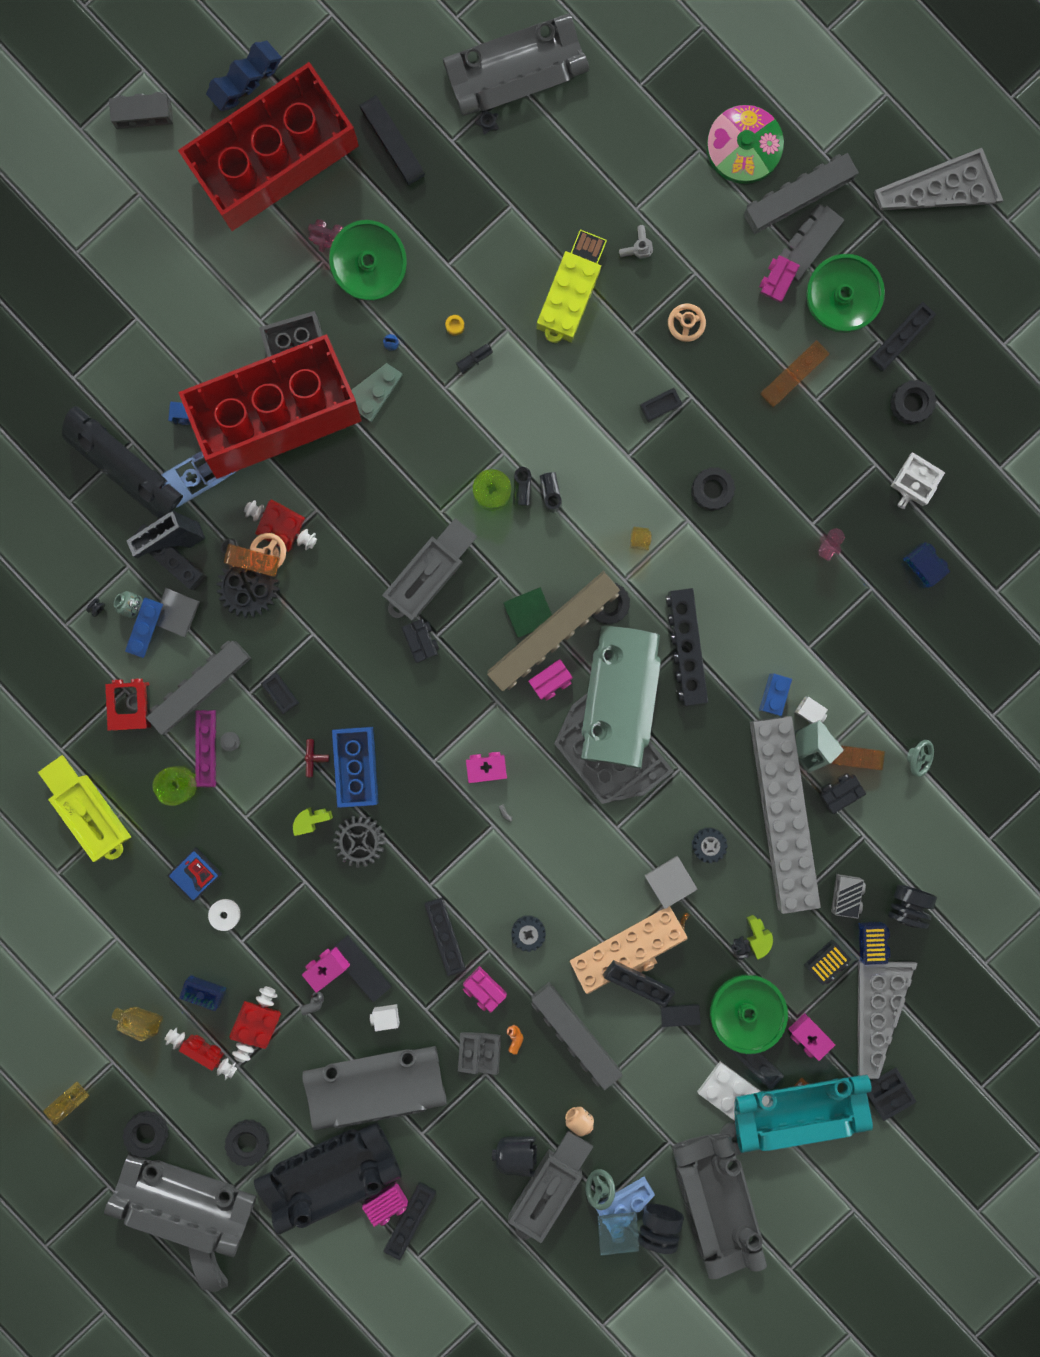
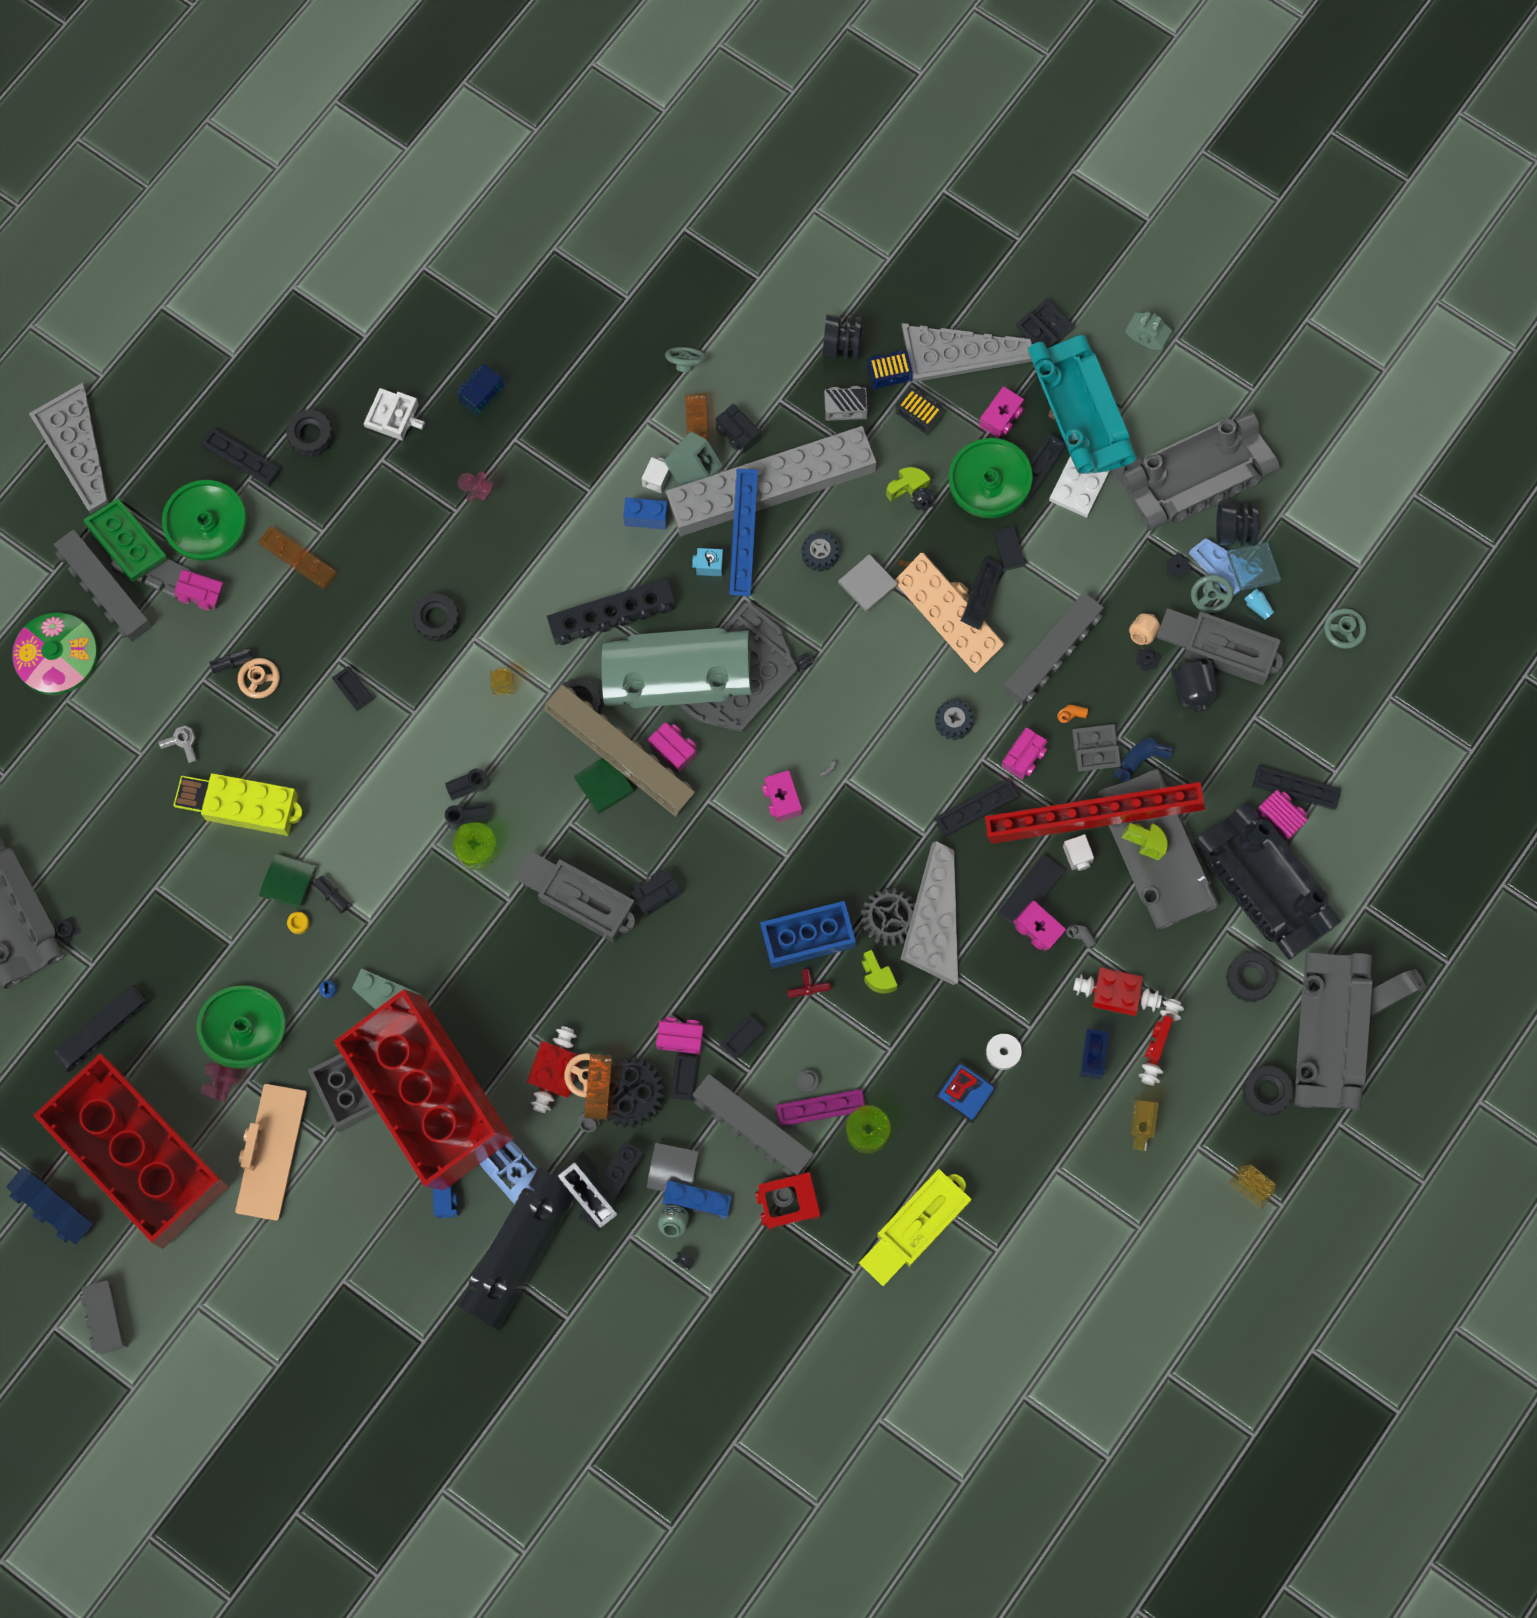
camera: 100 degrees left, 15 degrees down
none -> green plate [83,498,167,582]
none -> black axle [209,649,252,674]
none -> light nougat bracket [235,1084,307,1221]
none -> dark green slope [259,854,316,909]
none -> dark pink brick [656,1017,704,1054]
none -> black tile [670,1054,698,1101]
none -> medium azure brick [693,548,723,576]
none -> blue plate [729,468,758,596]
none -> black bush [794,652,814,673]
none -> light grey wing [901,841,958,985]
none -> red brick [985,782,1206,844]
none -> dark blue arm [1114,738,1173,782]
none -> lime brick [1121,823,1167,861]
none -> sand green hinge [1125,311,1172,351]
none -> black plant [1136,648,1160,671]
none -> black plant [1167,554,1190,578]
none -> medium azure cone [1244,589,1274,620]
none -> sand green piece [1324,608,1366,649]

